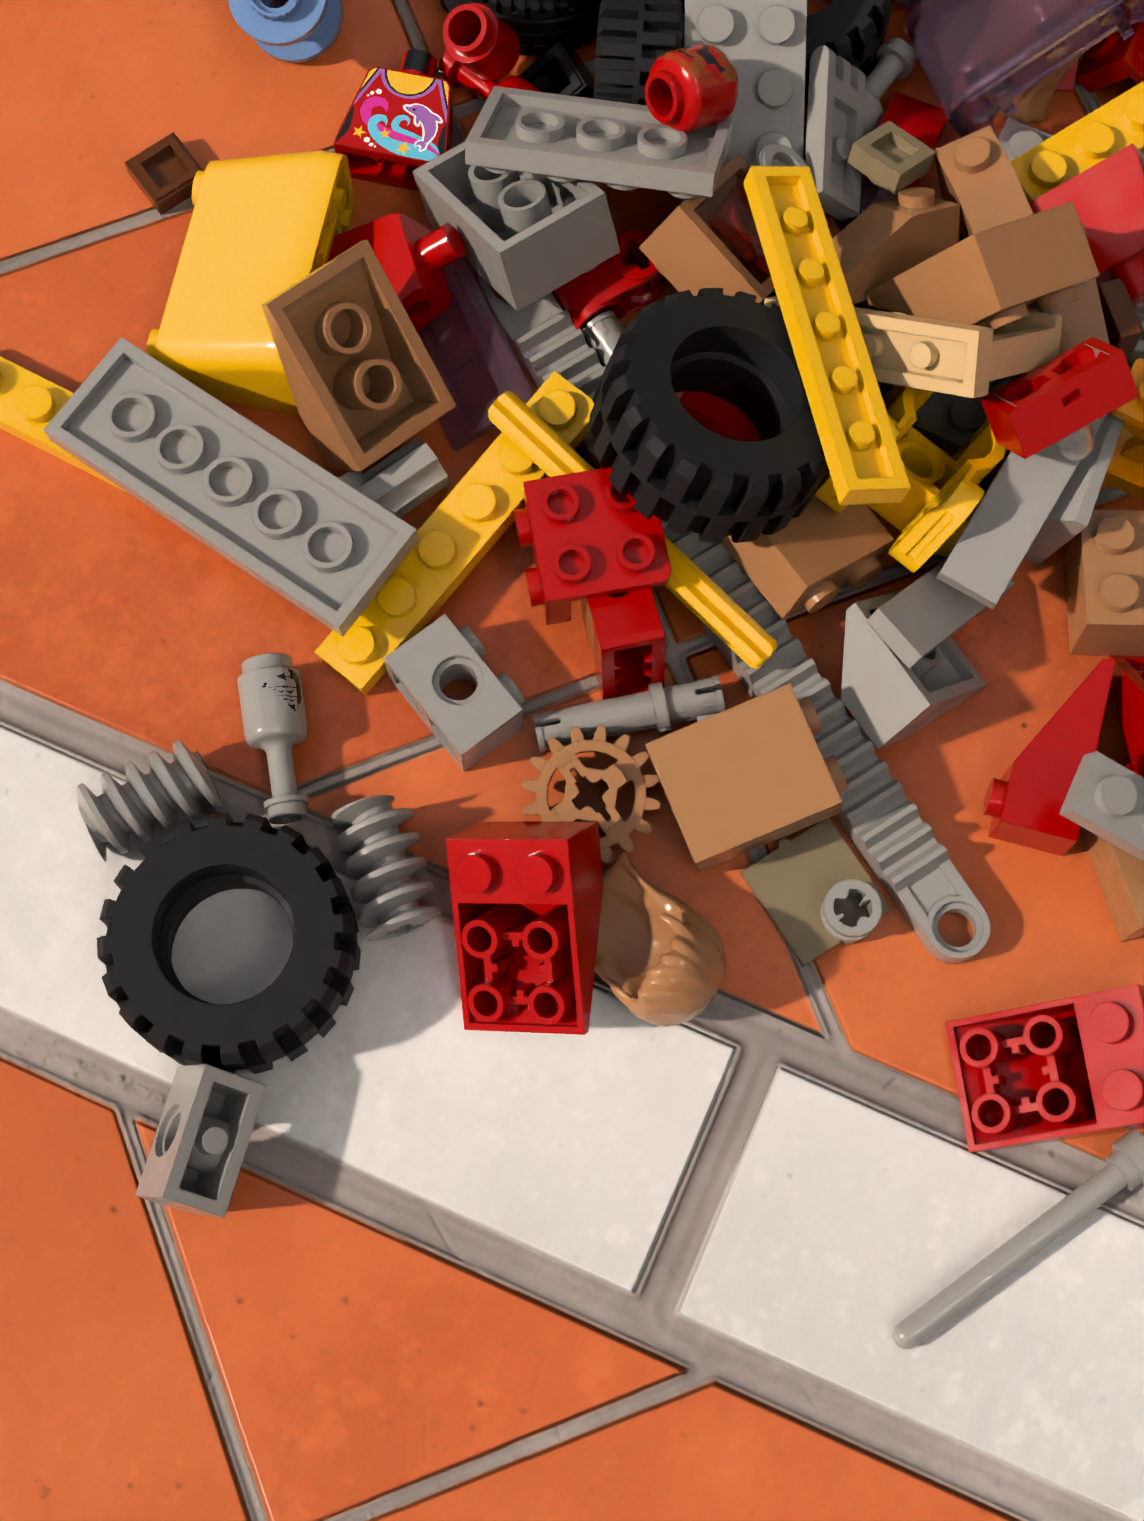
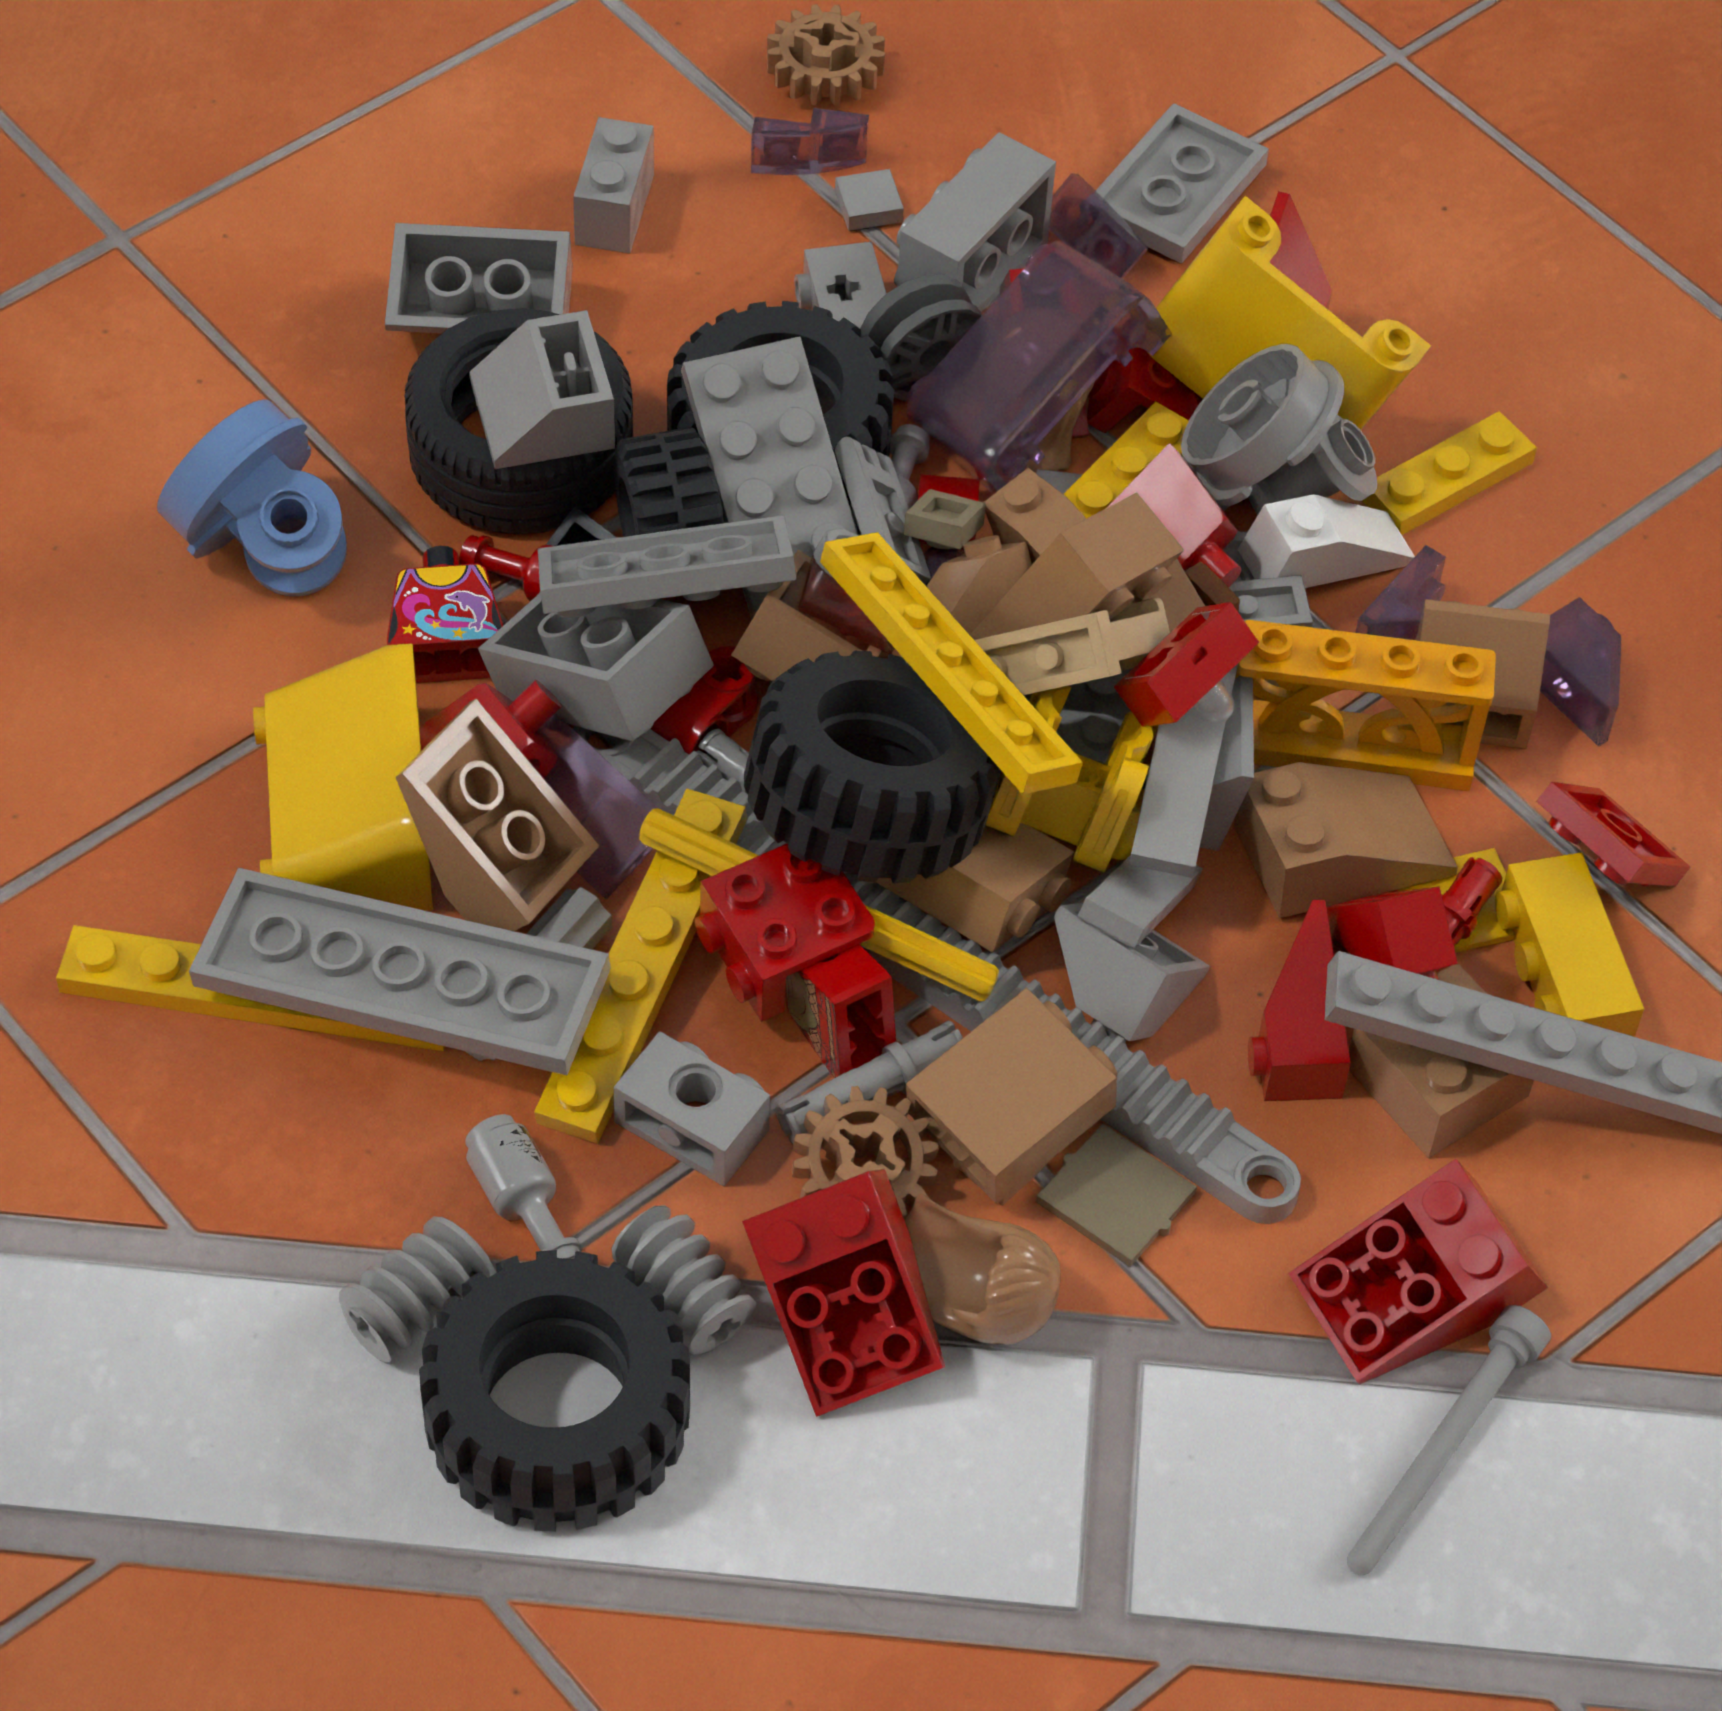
camera: 20 degrees left, 20 degrees down
reddish brown tile [125,132,203,215] -> none
light grey brick [135,1064,267,1218] -> none
red brick [443,3,520,80] -> none
red head [645,43,738,134] -> none
light grey bush [820,879,882,942] -> none

